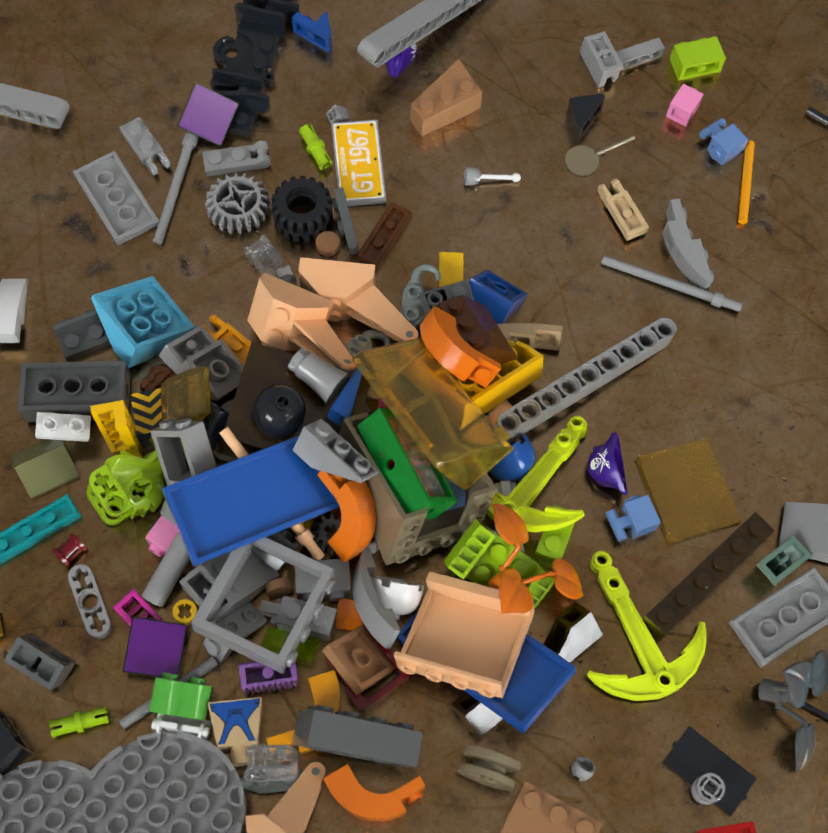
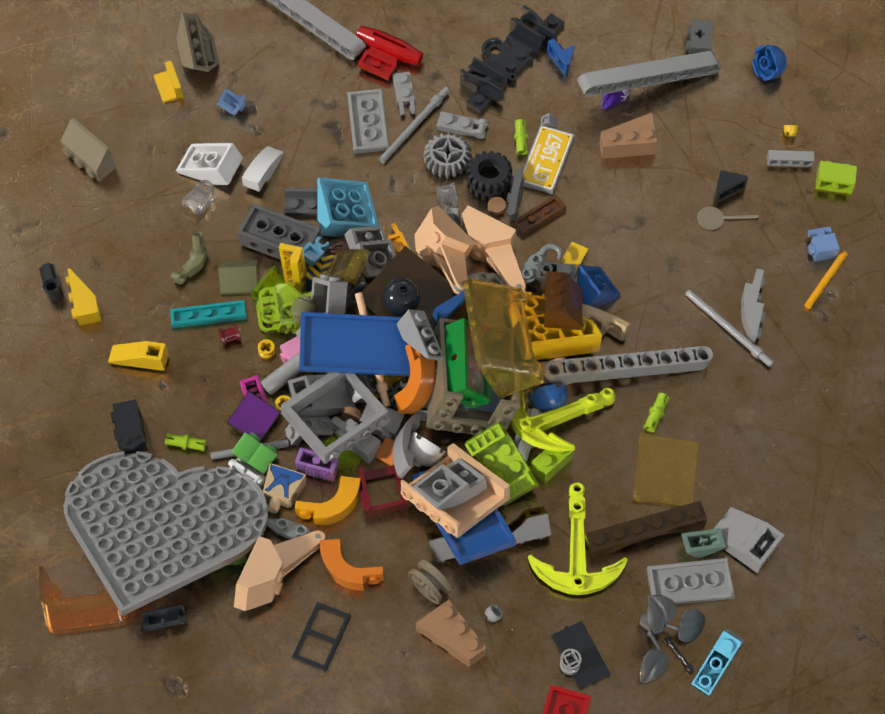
camera: 30 degrees right, 5 degrees down
dark grey brick [4,633,76,690] -> none
white bracket [35,412,91,442] -> none
light grey beam [68,564,113,640] -> none
dark purple tile [176,83,239,147] -> none
clear piece [244,744,300,783] -> none
light grey plant [288,347,349,404] -> none
dark grey brick [292,705,423,767] -> none
medium nougat plate [322,626,395,695] -> none
orange arch [420,306,501,388] -> none
hinge [464,166,521,186] -> none
orange plant [488,504,584,614] -> none
light grey hinge [580,32,624,88] -> none
dark purple hat [587,431,628,495] -> none
tan hinge [597,179,649,241] -> none
medium blue brick [605,495,661,542] -> none
bright pink brick [666,84,704,127] -> none
none -> clear neon green slope [251,265,285,307]
none -> yellow bush [258,339,275,359]
none -> olive head [290,295,318,324]
none -> dark azure plate [303,236,329,267]
none -> red plate [356,25,424,81]
none -> light grey slope [412,458,487,510]
none -> lime pin [643,393,670,432]
none -> yellow hinge [784,125,798,137]

